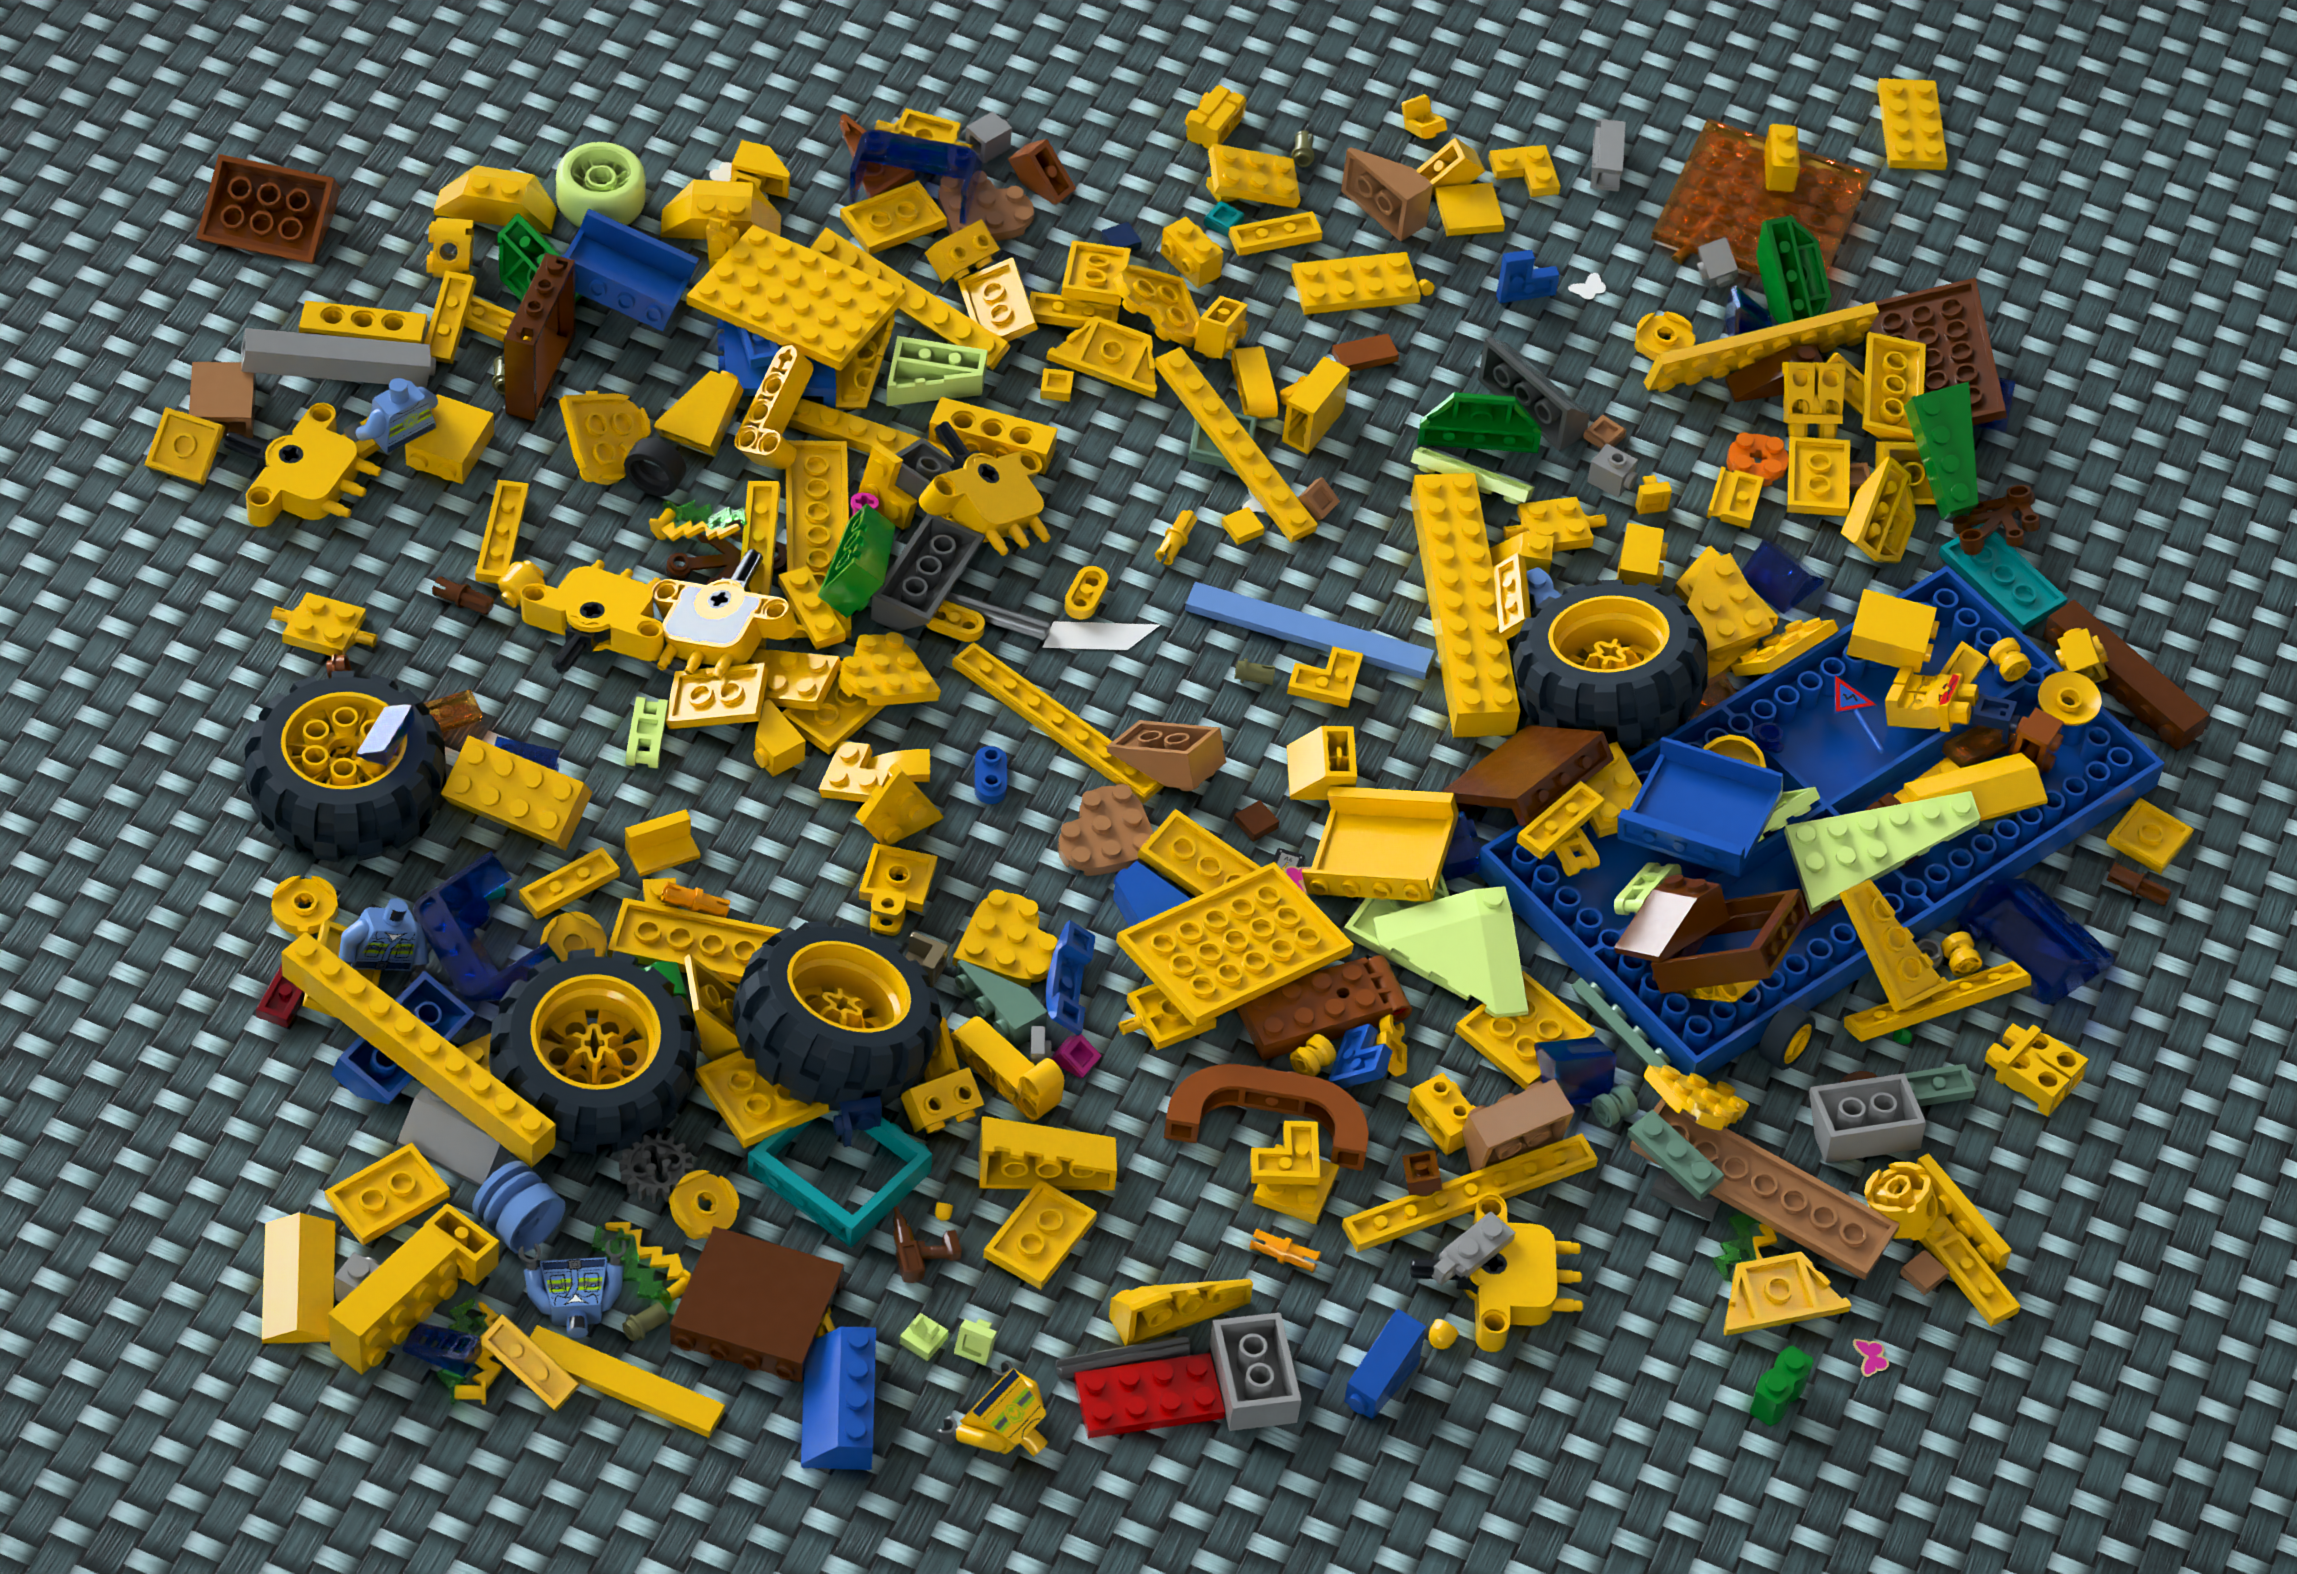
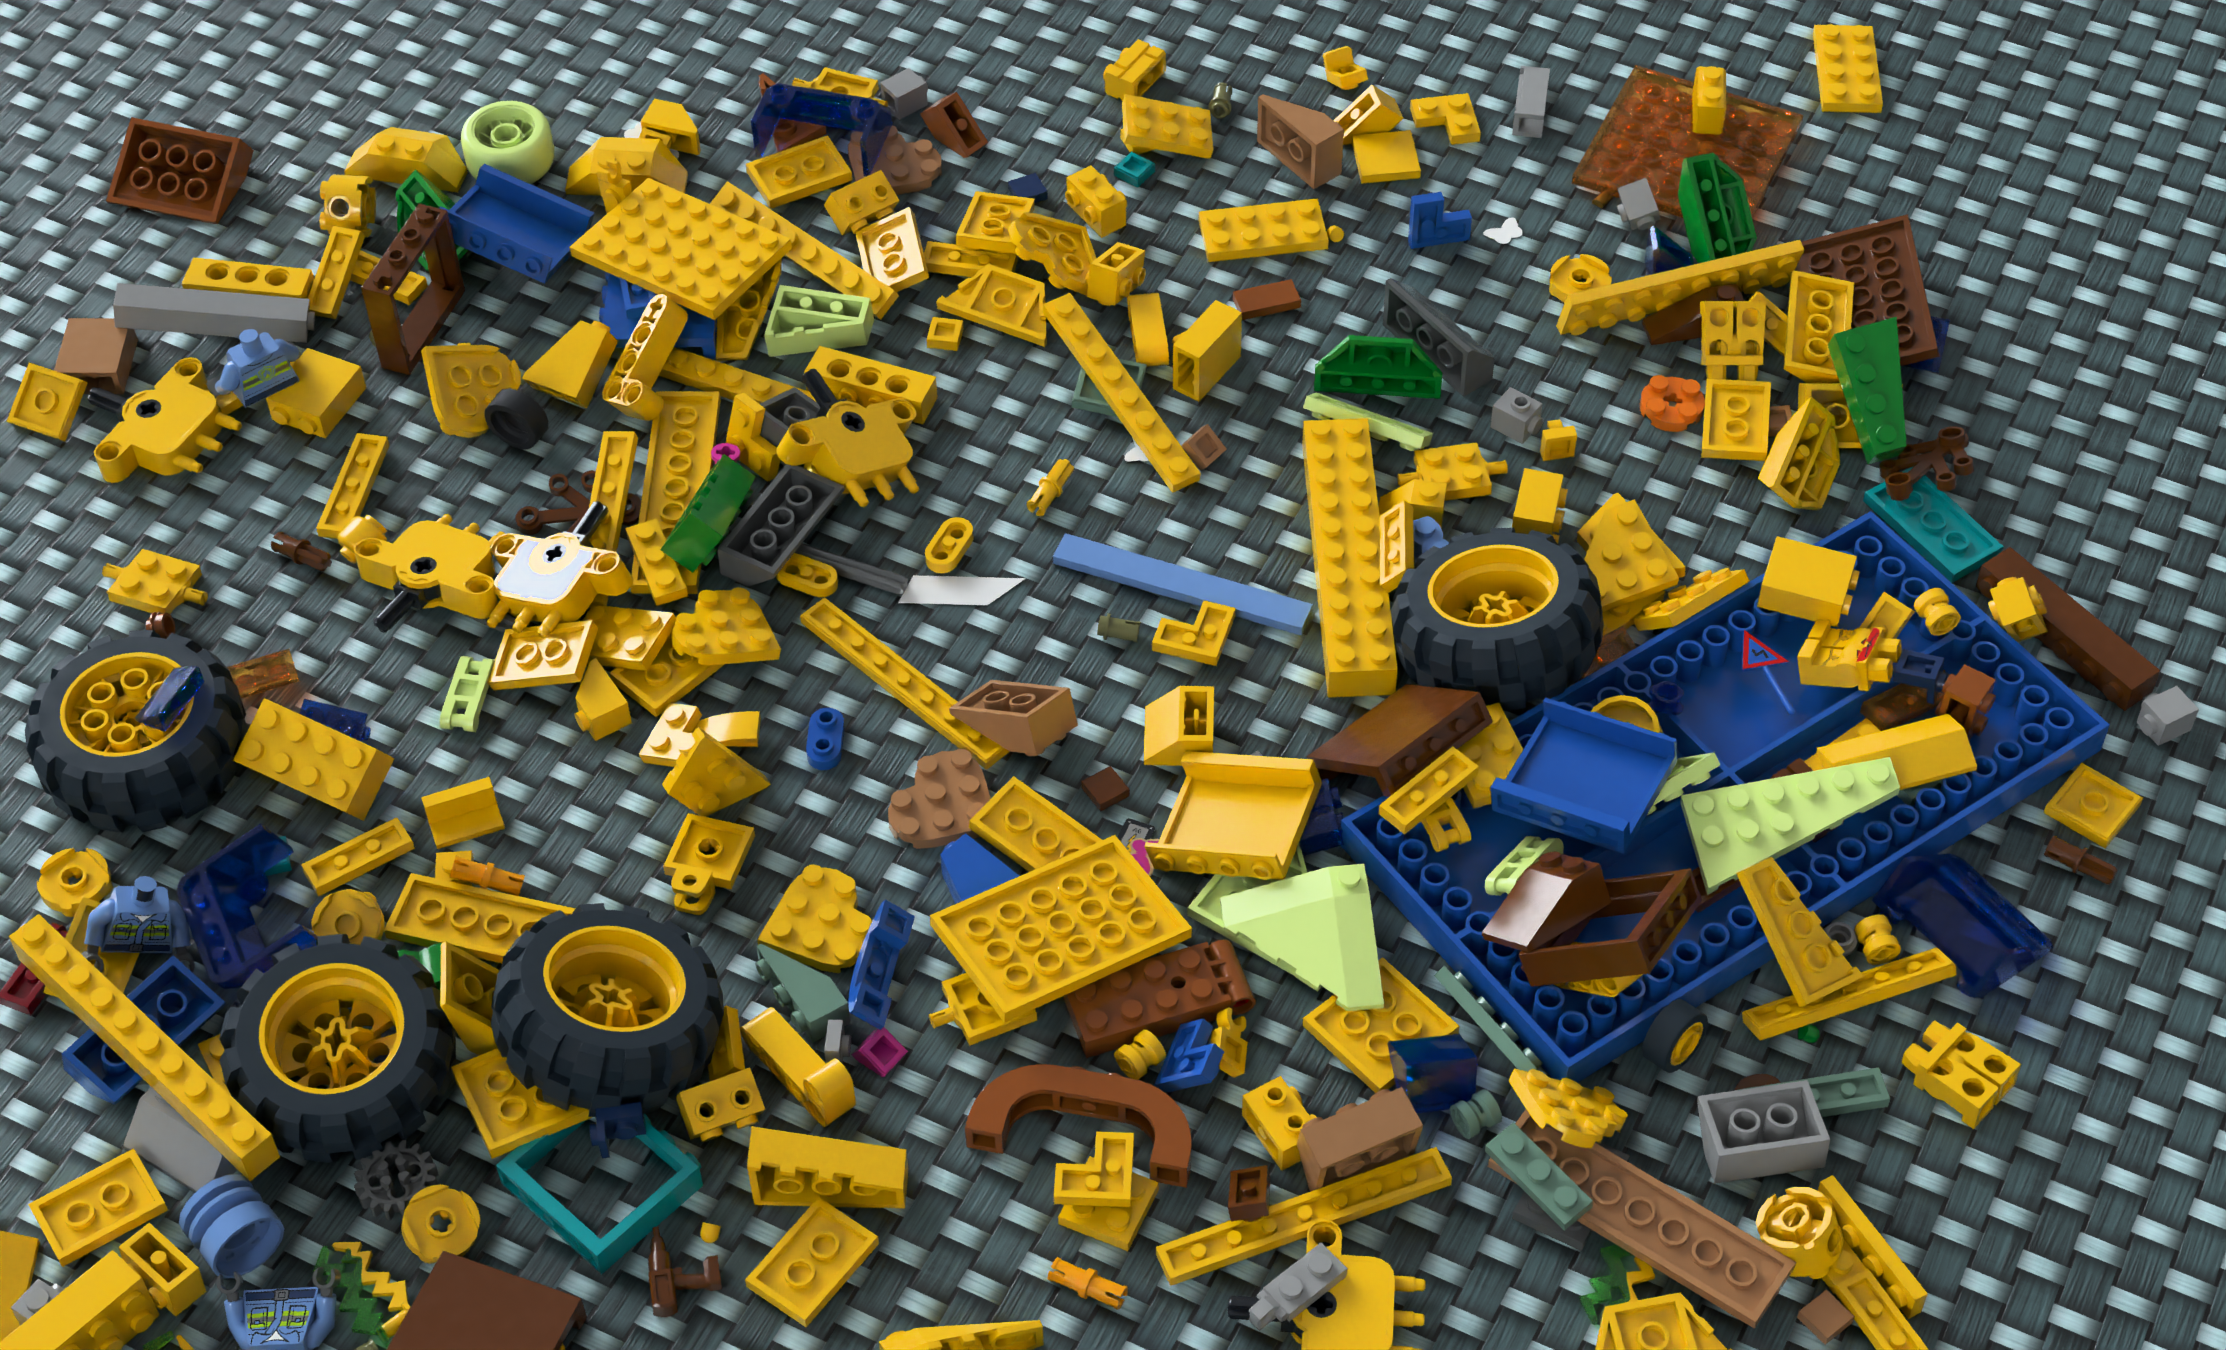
camera: 10 degrees right, 0 degrees up
piece [649,501,747,541] -> none
dark tan panel [905,932,948,988] -> none
yellow tile [1221,507,1265,545] -> none
yellow plate [1229,211,1323,256] -> none
medium nougat tile [1583,415,1627,449] -> none
yellow plate [1706,466,1764,529] -> none
clear blue slope [1741,539,1825,614] -> none
yellow dish [2038,671,2101,726] -> none
none -> light grey brick [2137,686,2199,746]

